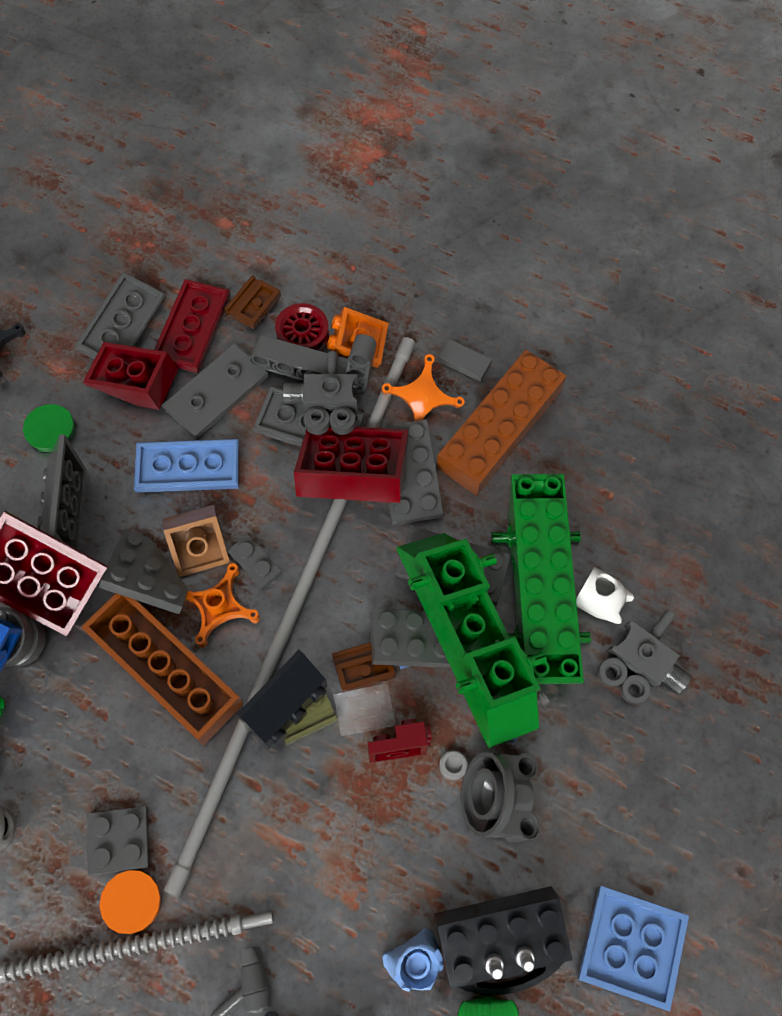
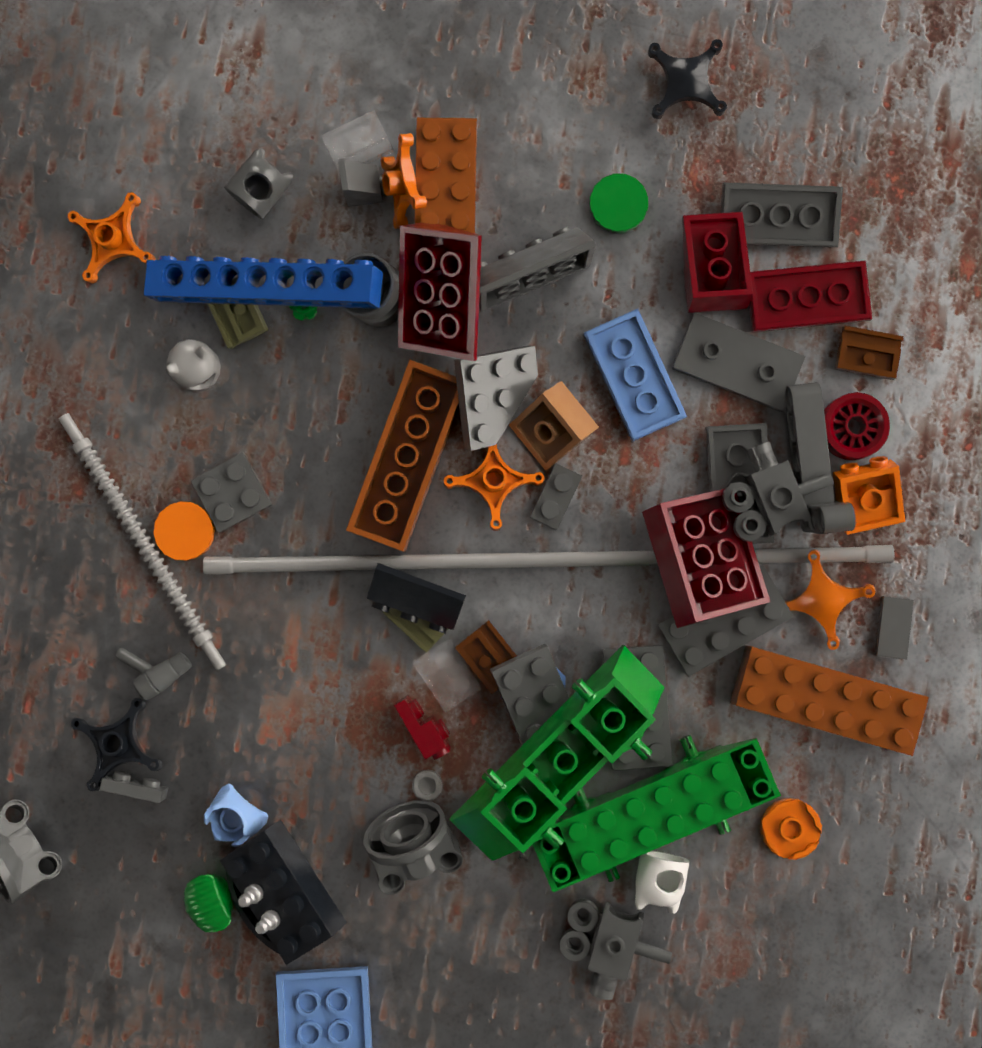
camera: 70 degrees right, 20 degrees up
none -> orange tile [760,798,822,860]

